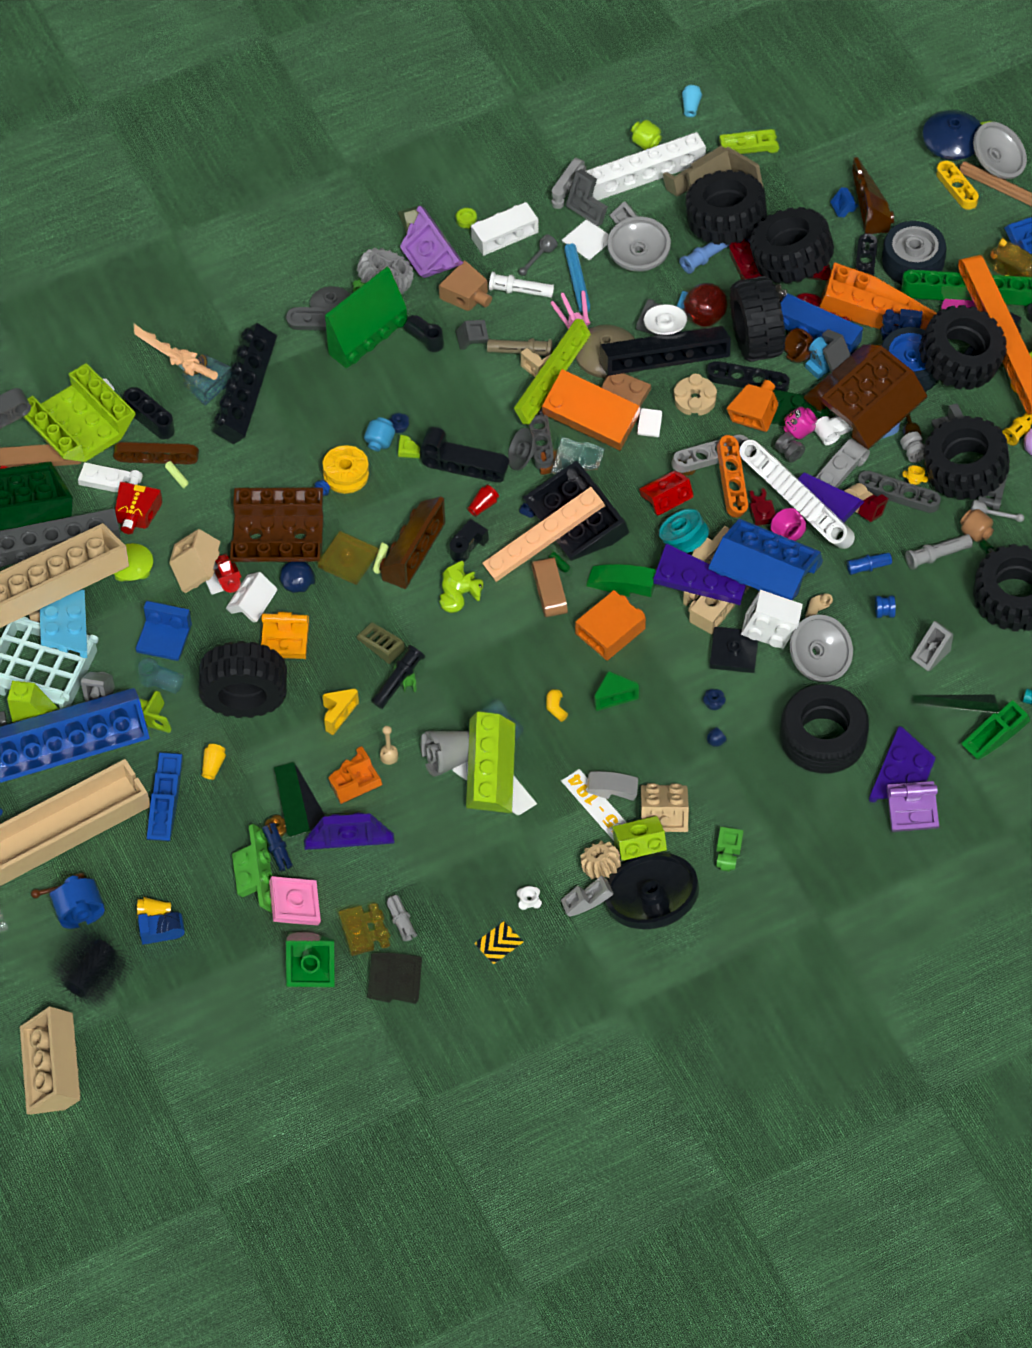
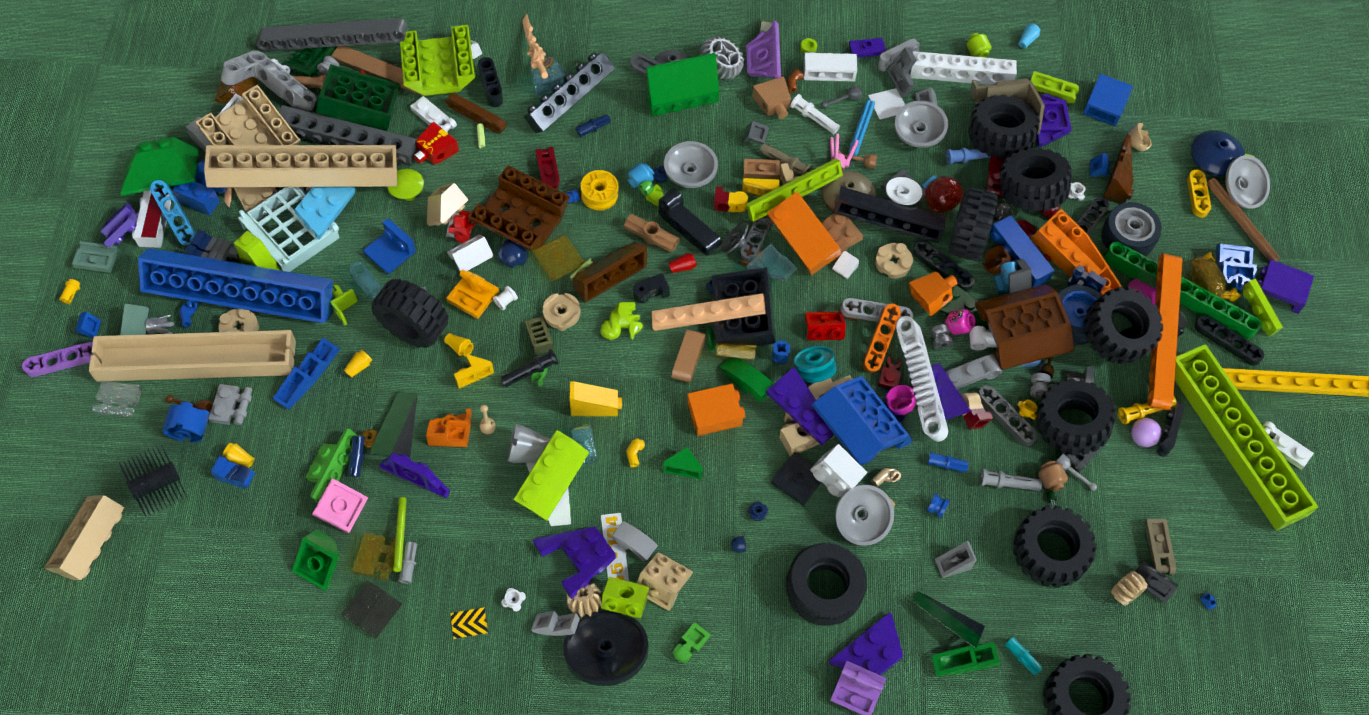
camera: 25 degrees right, 5 degrees up
light grey slope [81,672,115,702] -> none
black piece [404,315,444,352] -> none
none -> light grey plate [209,384,252,425]
none -> tan plate [218,308,259,332]
none -> lime bar [393,497,407,572]
none -> yellow cone [444,333,473,357]
none -> white bush [493,286,518,311]
none -> dark purple wing [533,526,616,599]
none -> dark red plate [535,146,560,189]
none -> tan plate [543,293,581,331]
none -> yellow slope [570,382,622,416]
none -> dark blue axle [576,114,611,137]
none -> medium nougat piece [624,214,679,253]
none -> bright green hinge [638,180,654,196]
none -> light grey dish [664,141,718,188]
none -> leg [714,186,748,213]
none -> clear yellow plate [716,343,756,360]
none -> yellow slope [742,178,779,196]
none -> medium nougat plate [743,159,780,179]
none -> blue bush [772,340,790,364]
none -> dark orange arm [787,69,804,93]
none -> medium nougat hinge [838,151,878,169]
none -> dark purple plate [849,38,886,58]
none -> dark purple wing [1036,94,1072,147]
none -> white plate [1068,182,1086,201]
none -> blue brick [1083,74,1133,127]
none -> tan hair [1128,123,1152,151]

